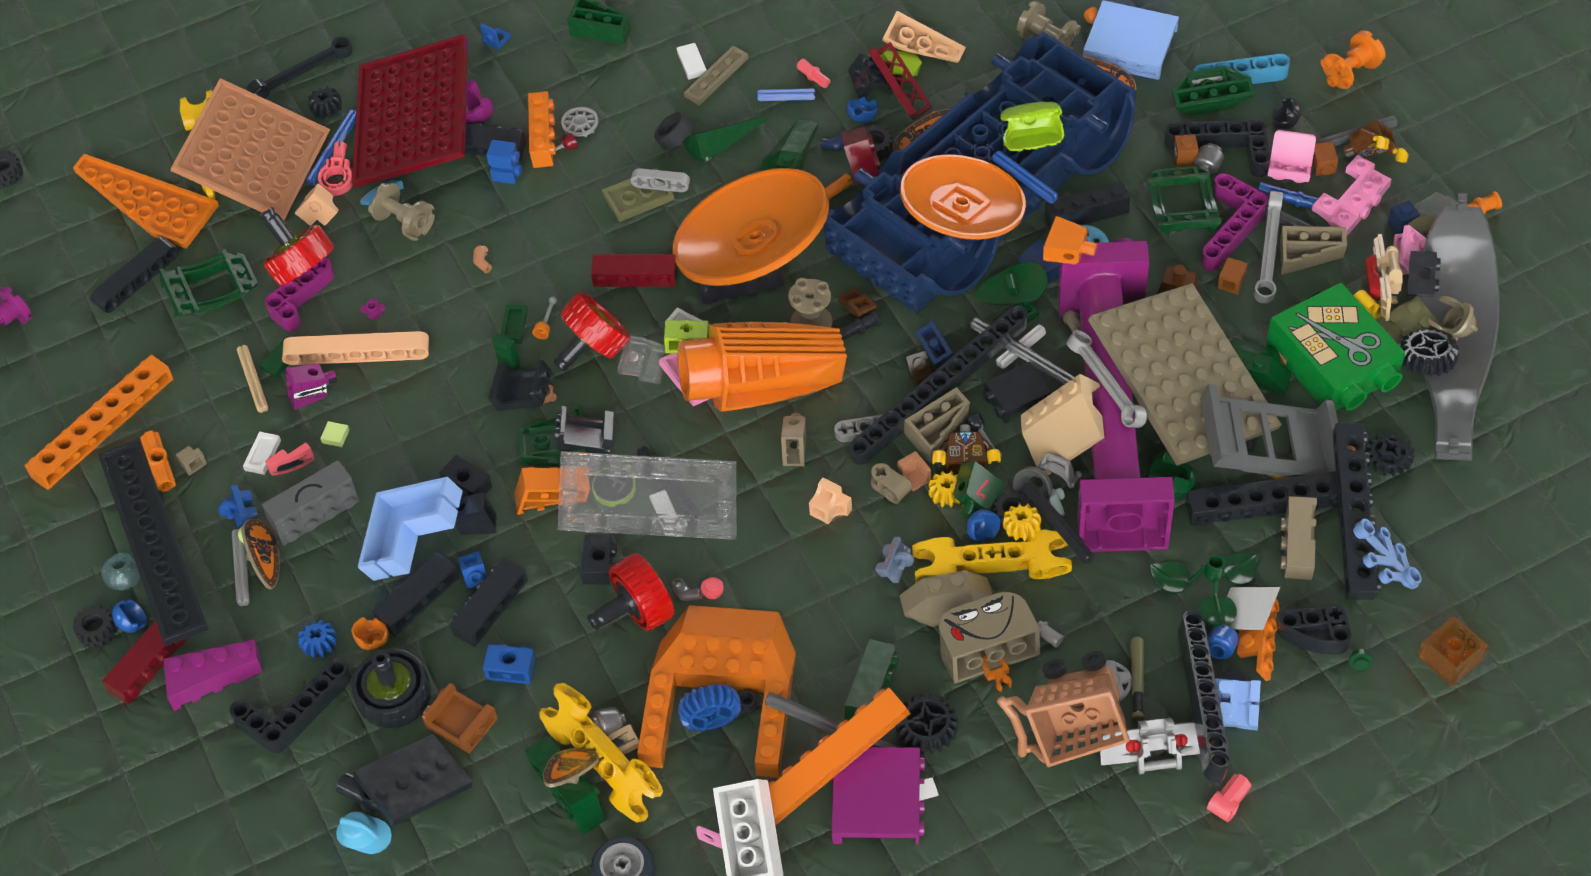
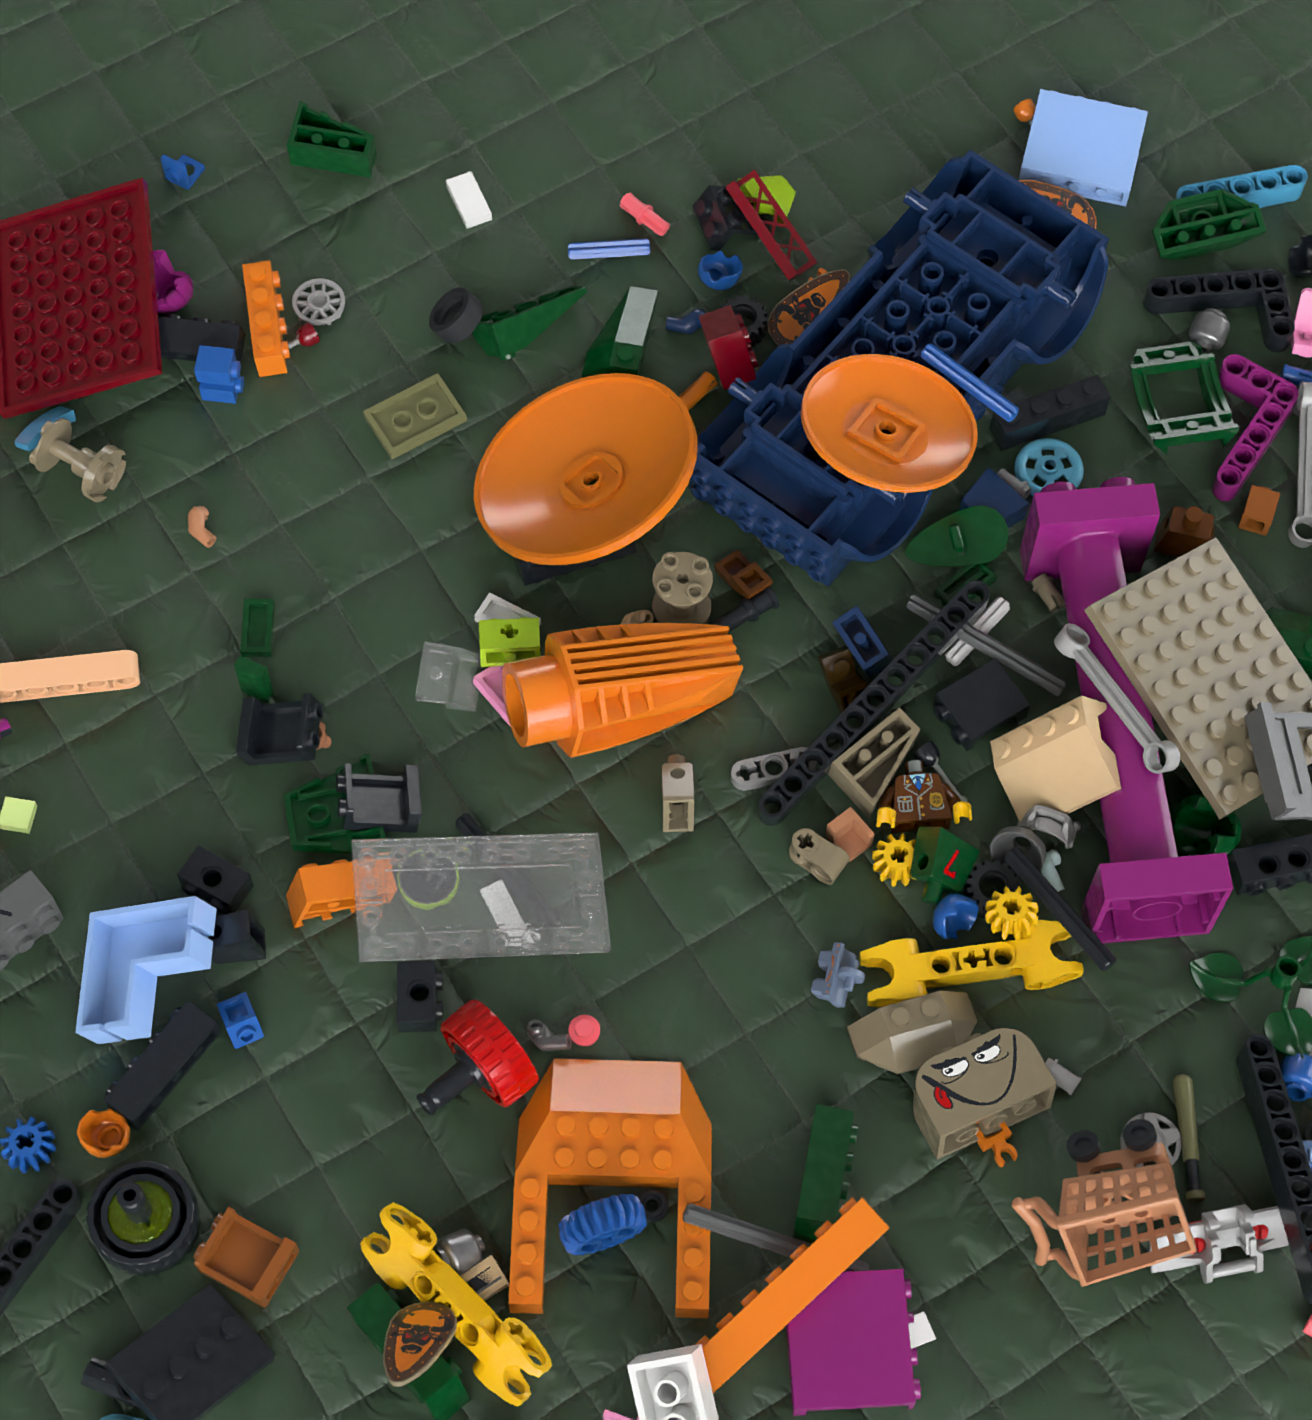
camera: 10 degrees left, 10 degrees up
magenta plate [360,298,385,320] -> none
black brick [450,557,528,647] -> none
blue brick [483,644,536,684] -> none
orange hinge [532,297,557,340] -> none
red wheel [554,292,630,371] -> none
dark red brick [591,254,677,287] -> none
light grey beam [631,169,690,192] -> none
dark tan tile [684,46,748,106] -> none
light nougat brick [809,478,852,524] -> none
light nougat wedge [882,11,966,63] -> none
black gear [895,693,958,755] -> none
lime animal [1000,102,1064,151] -> none
dark tan piece [1017,1,1081,49] -> none
orange torso [1043,216,1097,264] -> none
dark orange brick [1173,134,1198,167] -> none

